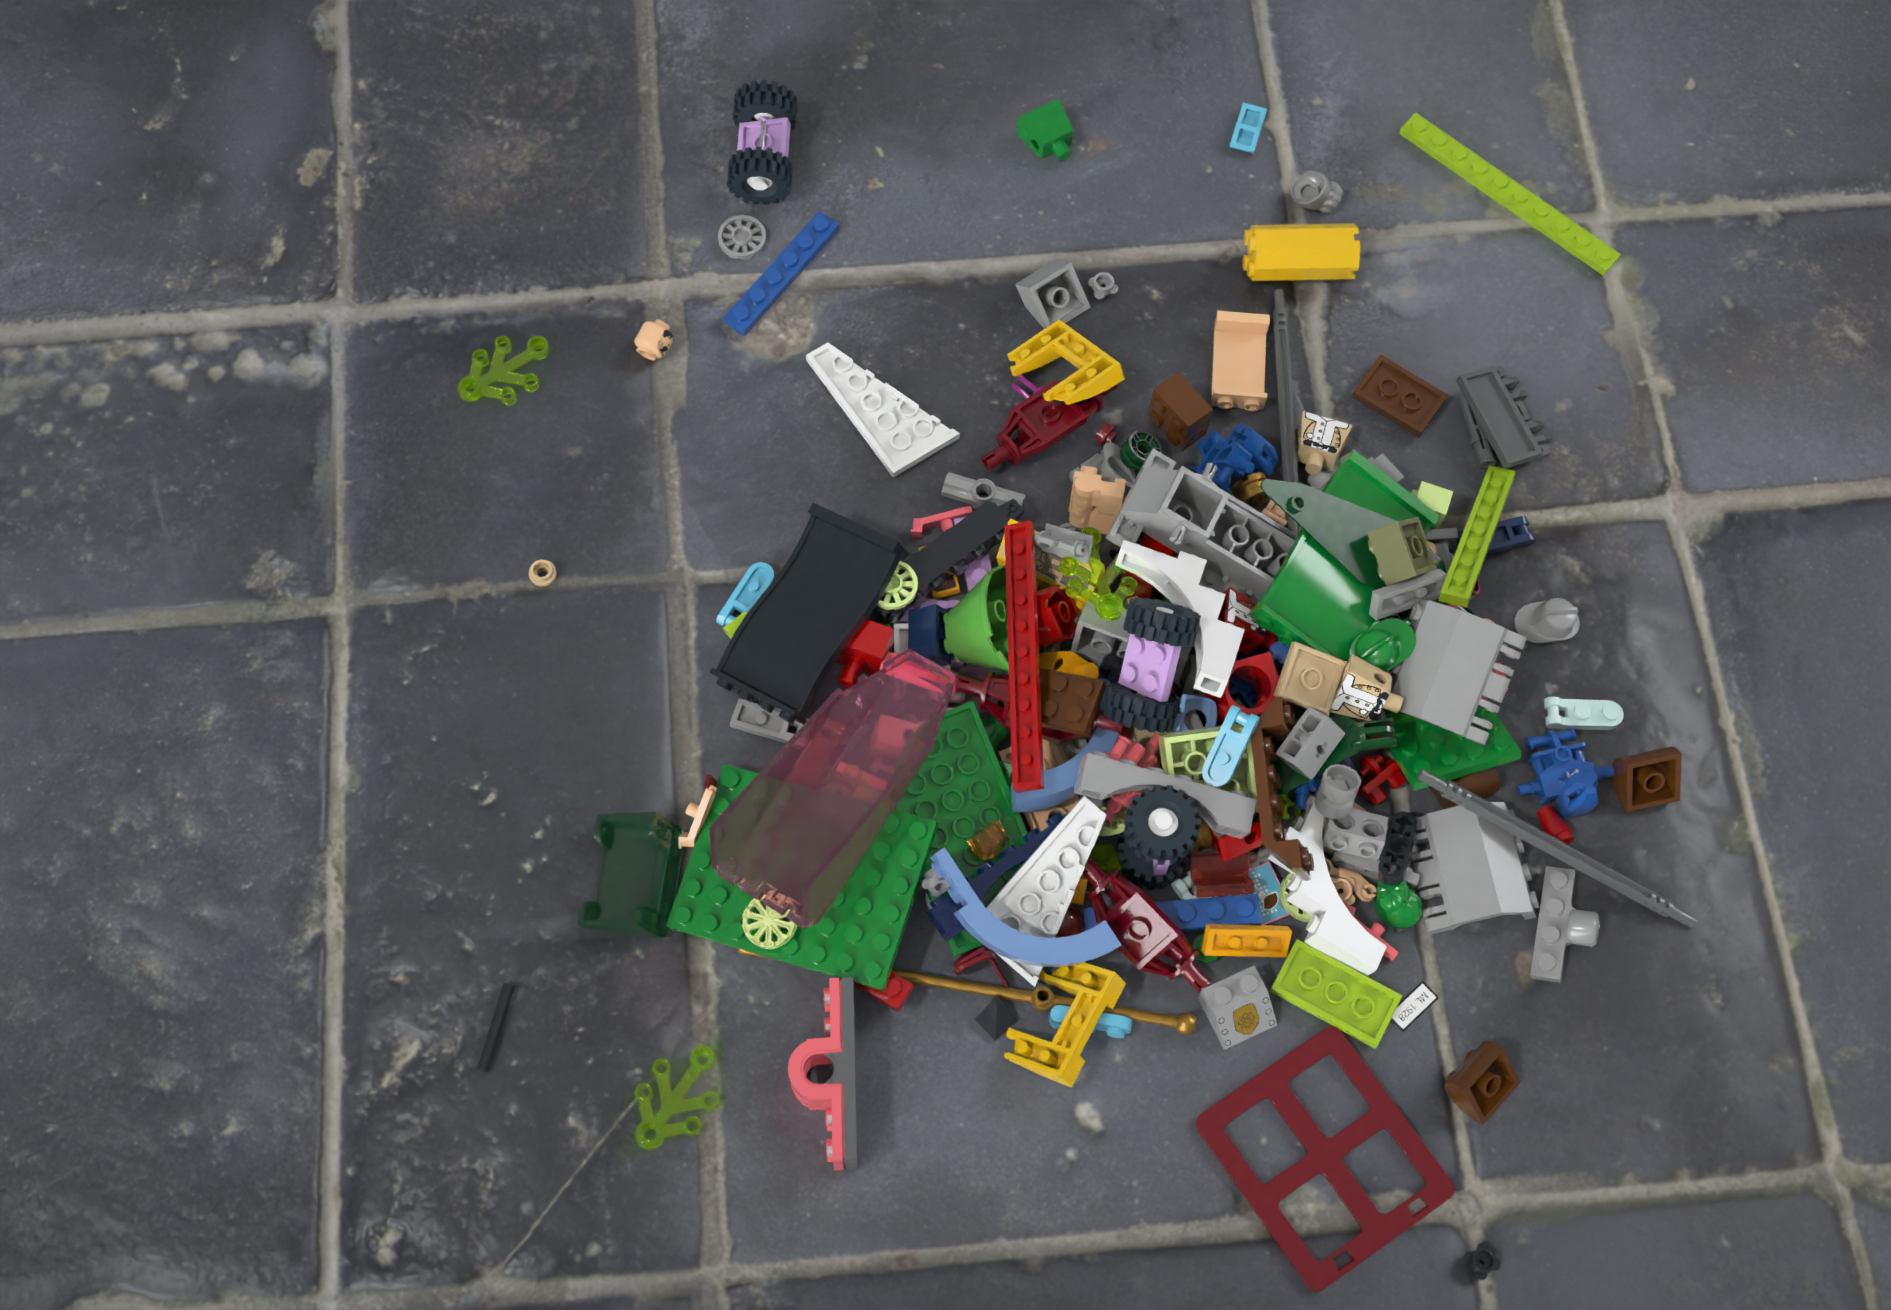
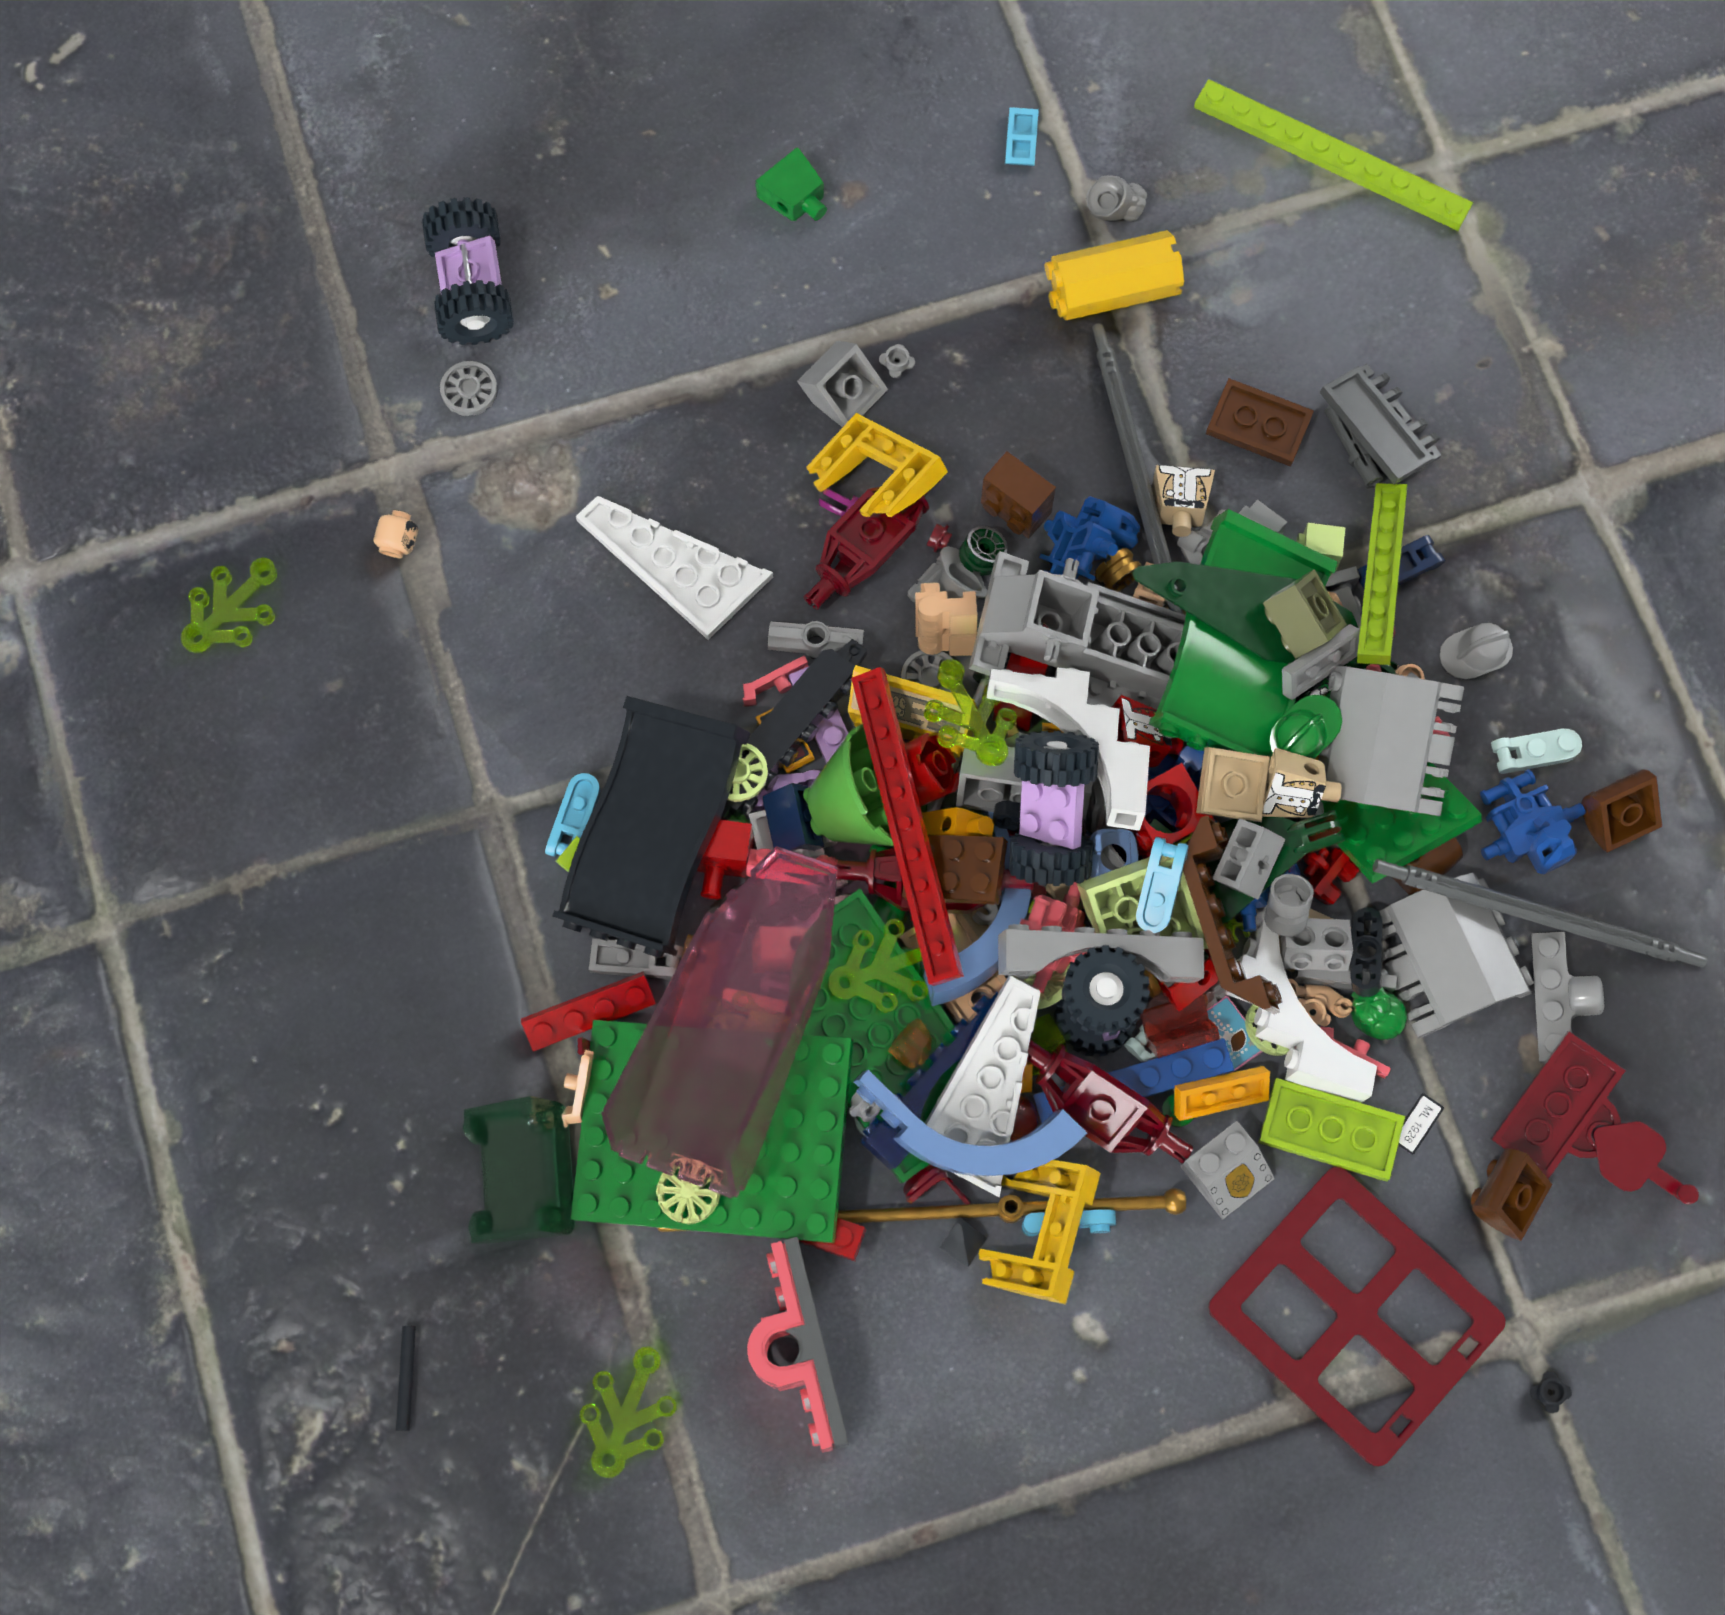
camera: 10 degrees left, 5 degrees up
tan plate [529,560,557,587] -> none
blue plate [723,211,839,336] -> none
light grey hinge [1034,523,1094,564] -> none
light nougat panel [1211,311,1270,411] -> none
red cone [1536,806,1574,845] -> none
none -> red plate [521,971,656,1051]
none -> clear neon green plant [828,919,928,1013]
none -> dark red plate [1491,1031,1699,1205]

